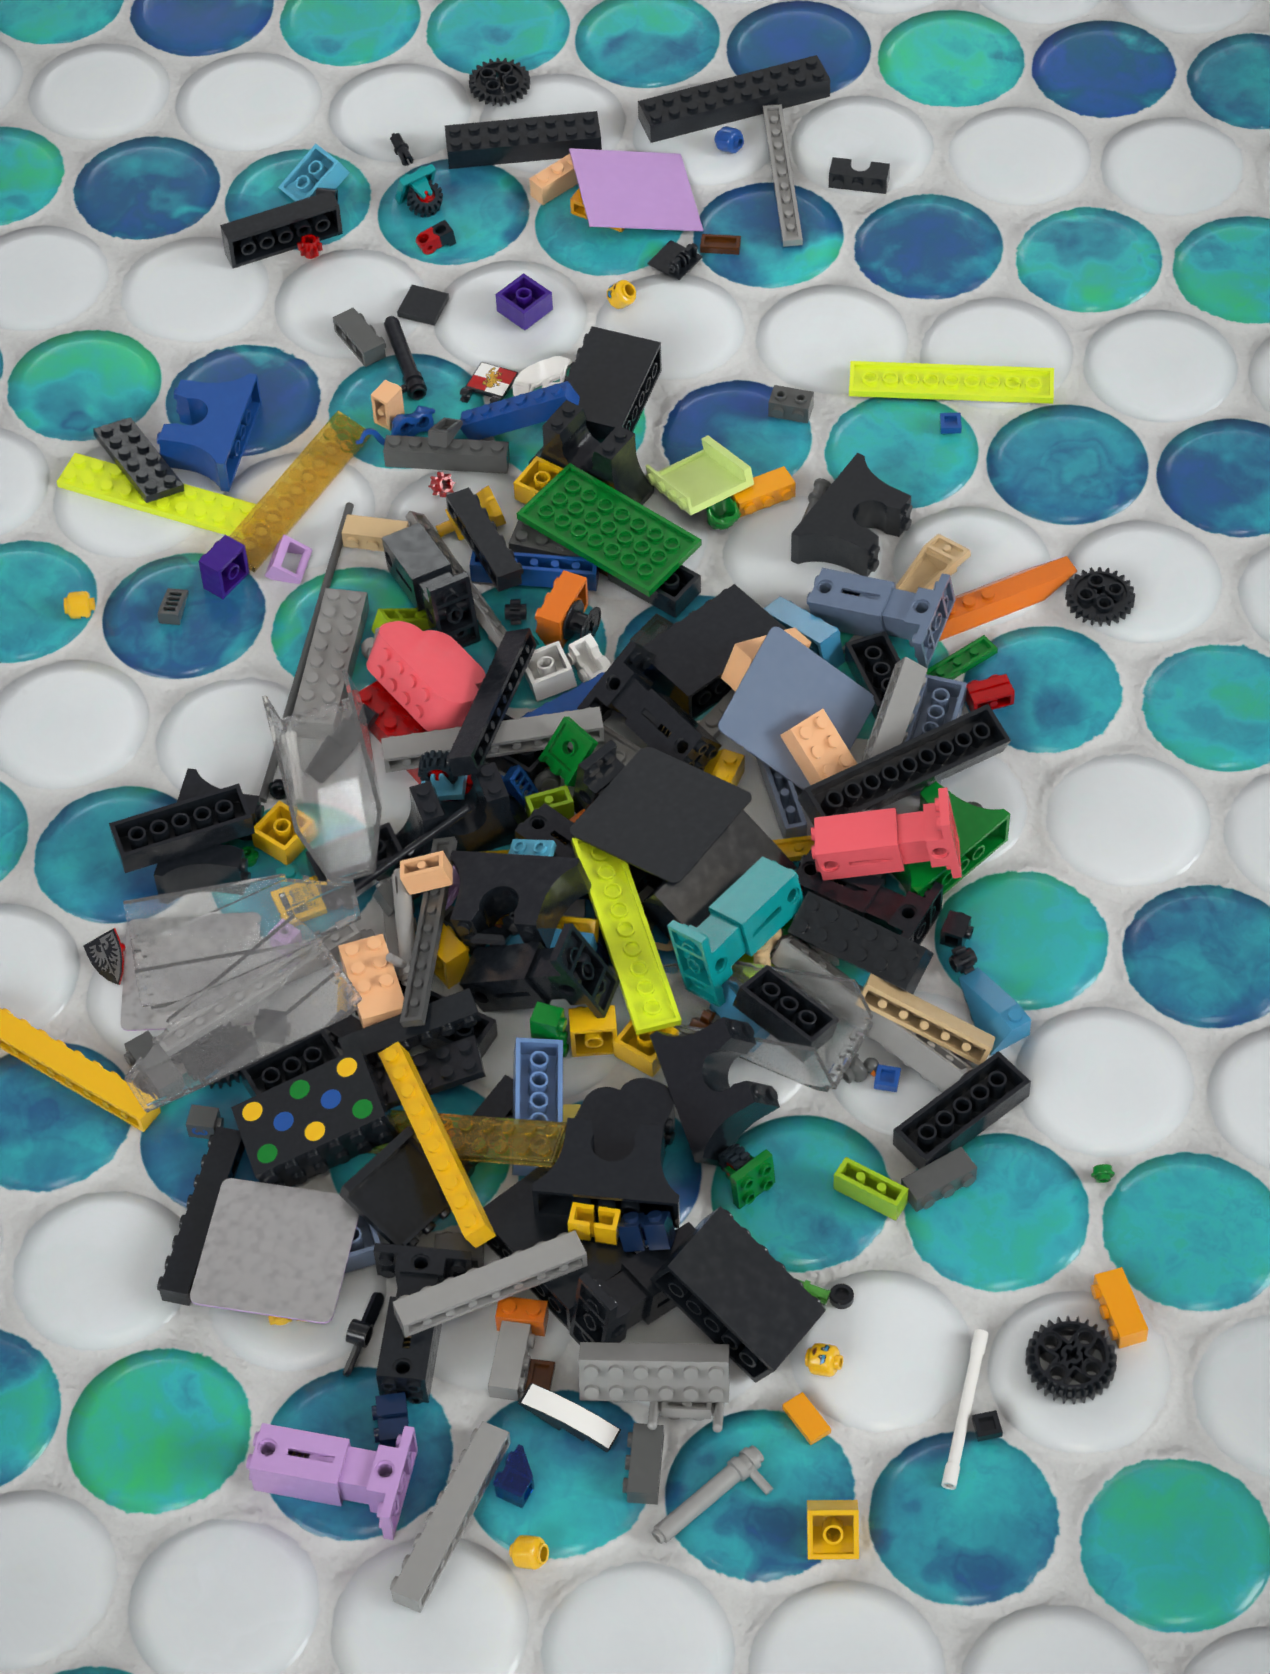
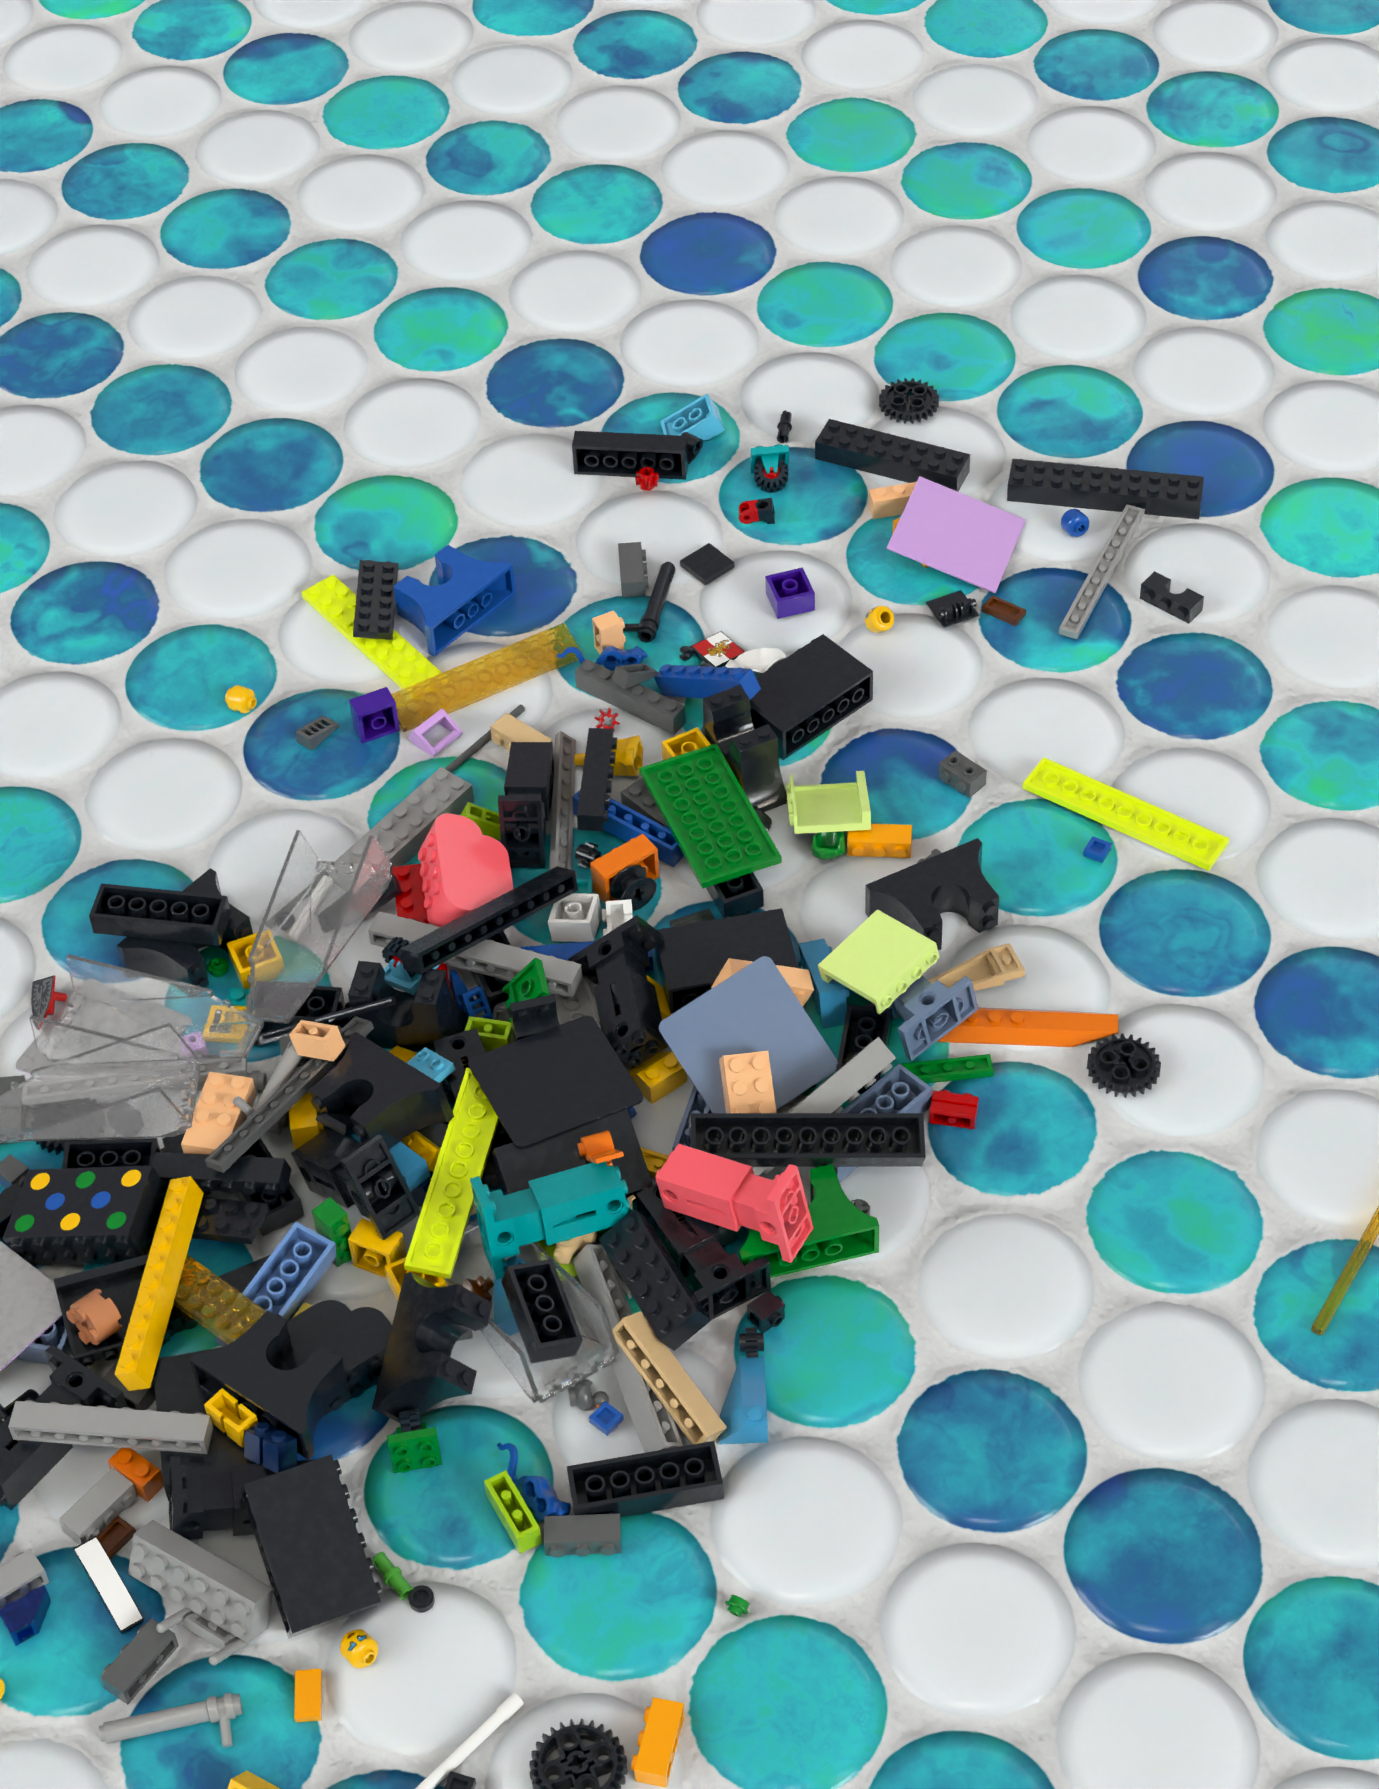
camera: 30 degrees right, 5 degrees down
none -> nougat brick [66,1288,123,1345]
none -> blue animal [497,1442,571,1522]
none -> orange door [577,1130,624,1166]
none -> yellowish green panel [818,909,940,1014]

